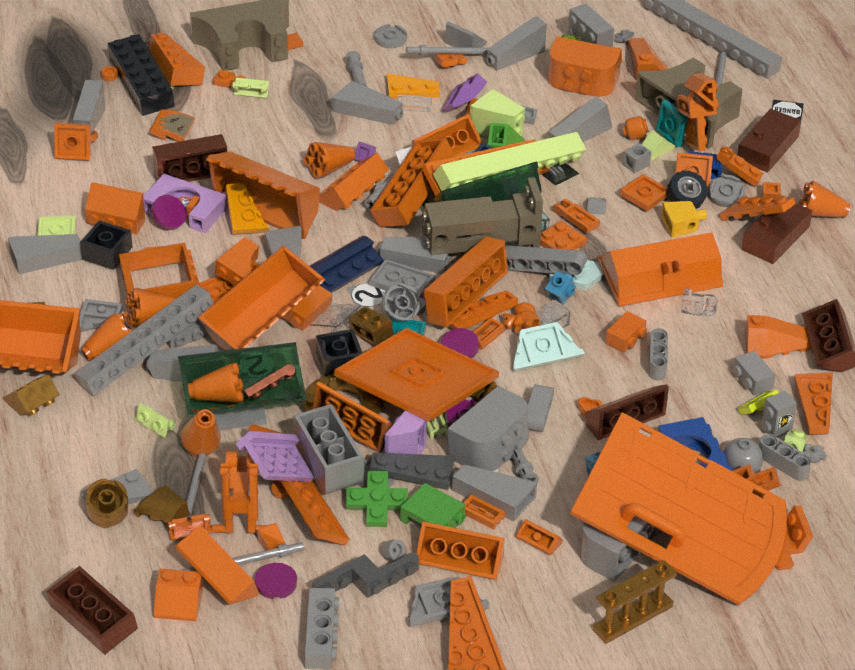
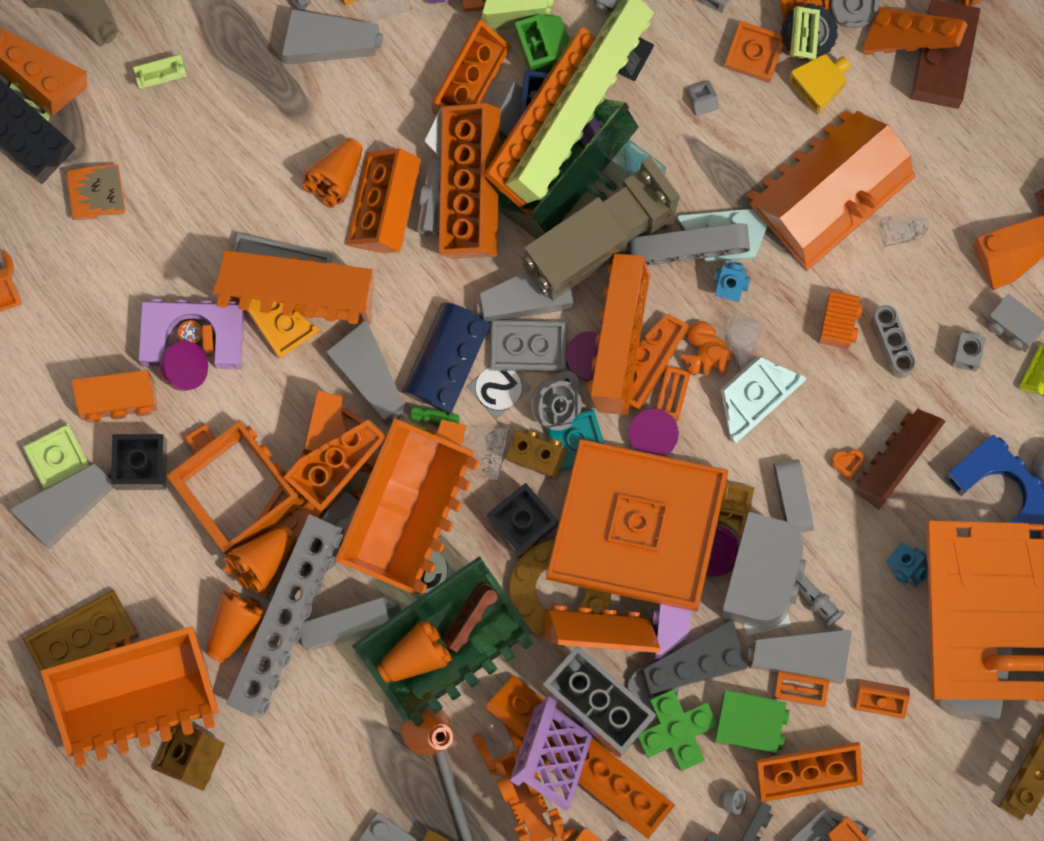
camera: 25 degrees left, 35 degrees up
light grey wing [80,299,123,332] -> none
yellowish green hinge [135,403,176,438] -> none
copper brick [152,134,228,182] -> none
orange plate [213,70,245,88] -> none
medium lavender tile [355,142,376,161] -> none
orange plate [540,221,587,250] -> none
orange hinge [553,199,600,233] -> none
none -> orange wedge [283,419,387,512]
none -> yellowish green tile [790,6,820,60]
none -> light grey brick [951,331,986,372]

